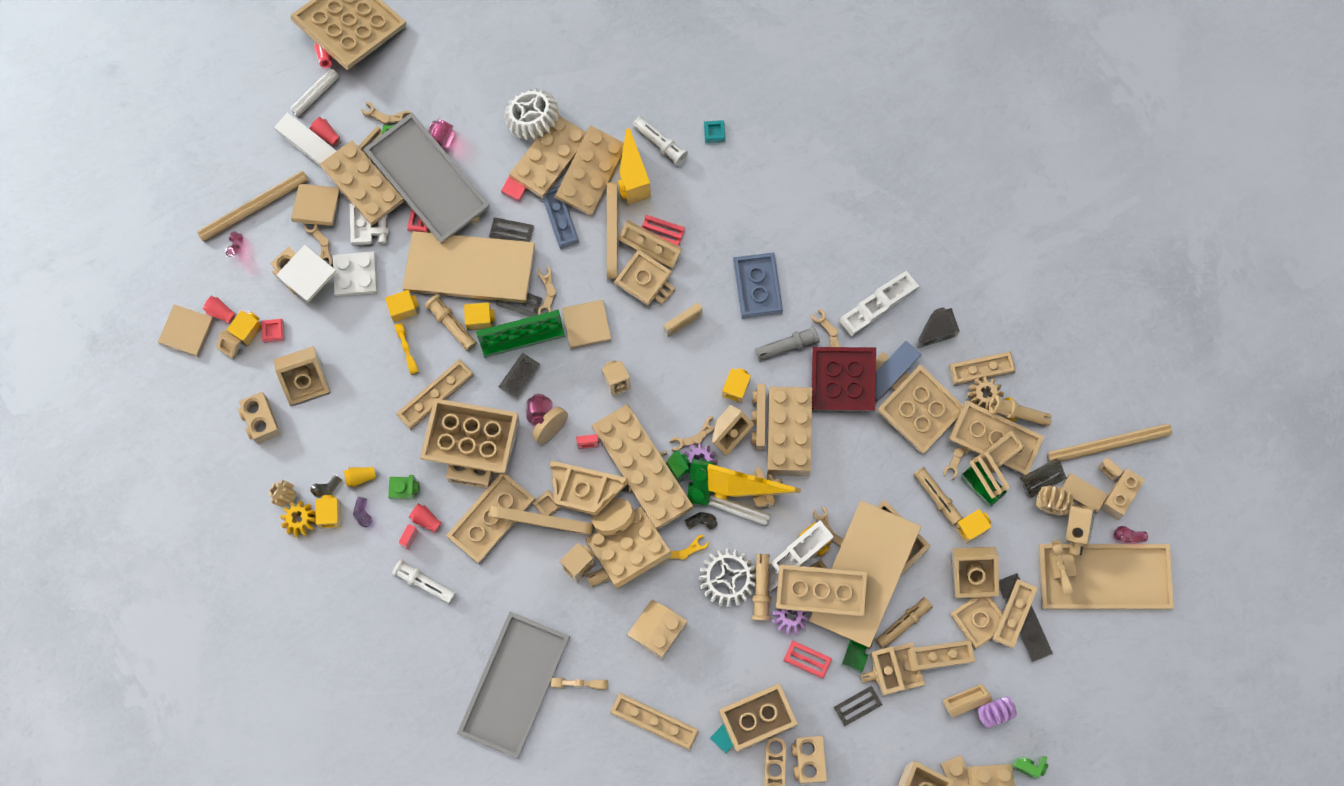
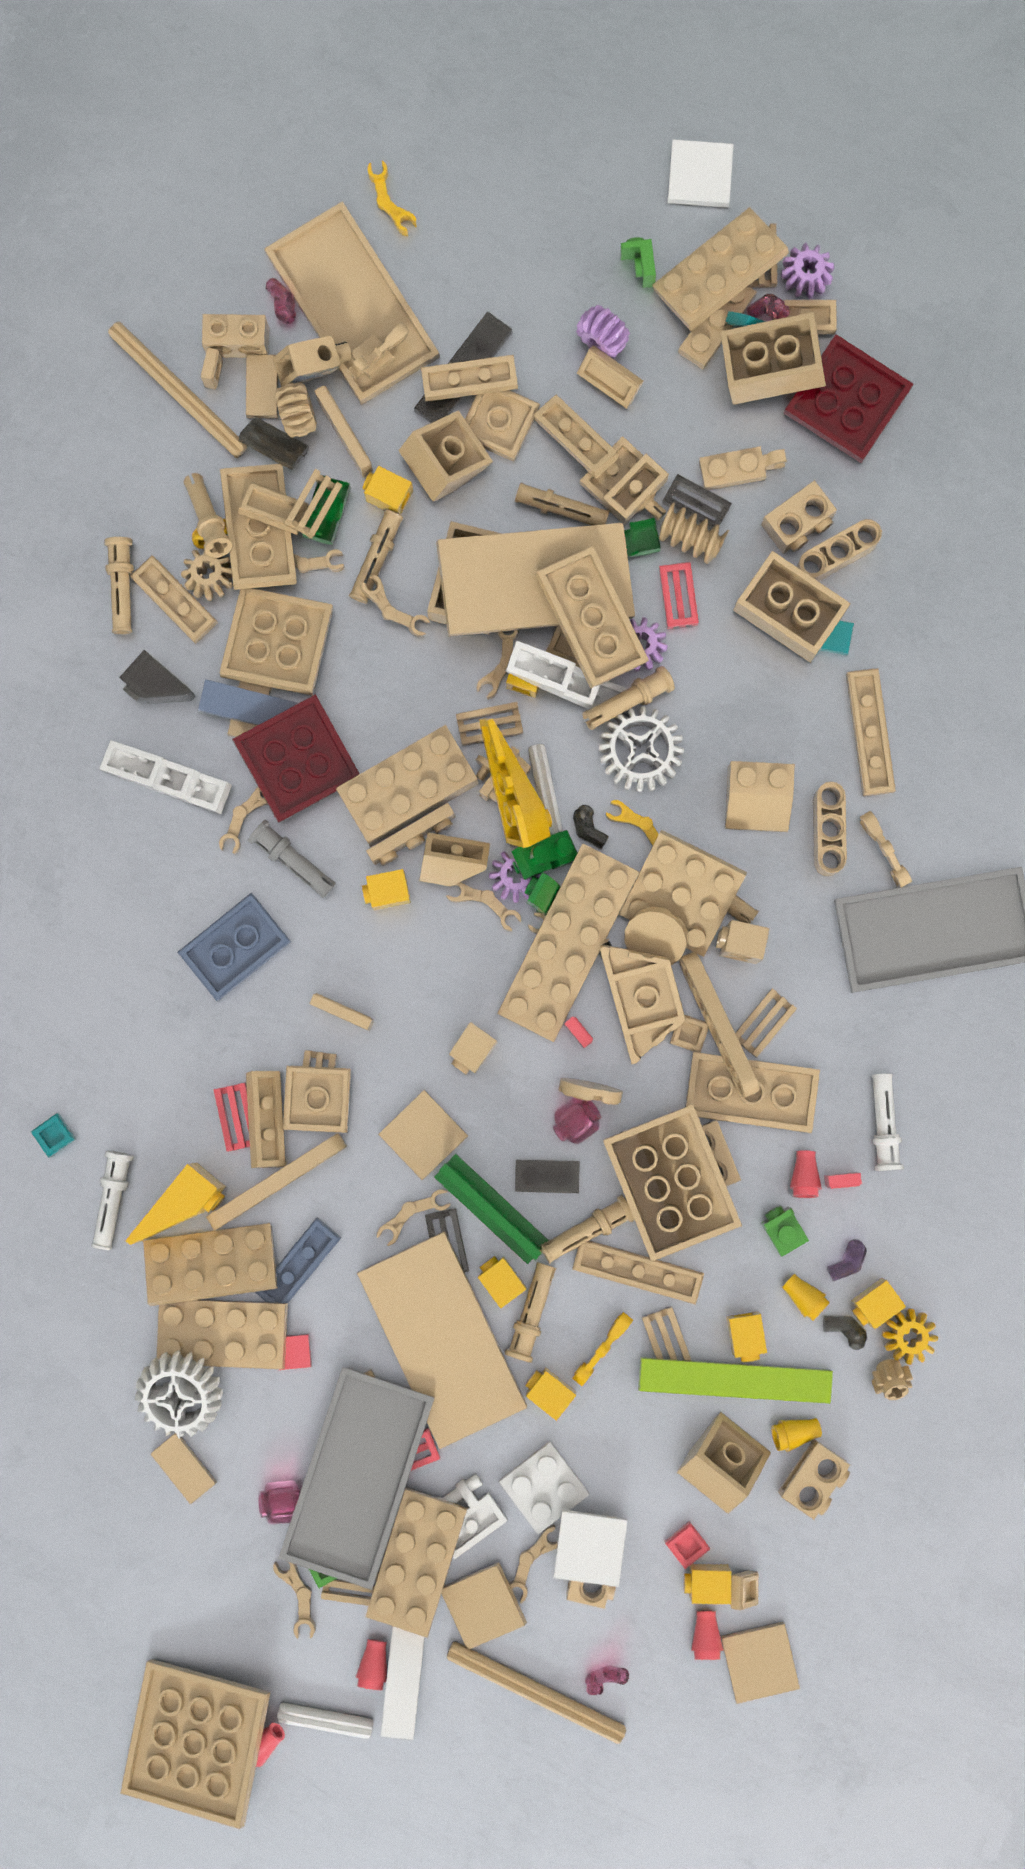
camera: 120 degrees left, 10 degrees up
clear smoke tile [489,217,535,242] -> none
none -> tan pin [104,537,134,634]
none -> tan tile [150,1433,217,1505]
none -> tan tile [314,385,373,479]
none -> tan piece [360,574,430,636]
none -> yellow piece [367,160,417,236]
none -> tan tile [456,702,523,746]
none -> tan pin [540,1195,635,1263]
none -> lime tile [638,1357,833,1404]
none -> tan tile [642,1306,691,1361]
none -> tan piece [659,502,729,564]
none -> tan plate [699,446,787,491]
none -> yellow brick [726,1311,767,1362]
none -> tan tile [735,988,797,1057]
none -> yellow cone [771,1418,822,1452]
none -> tan beam [813,782,847,877]

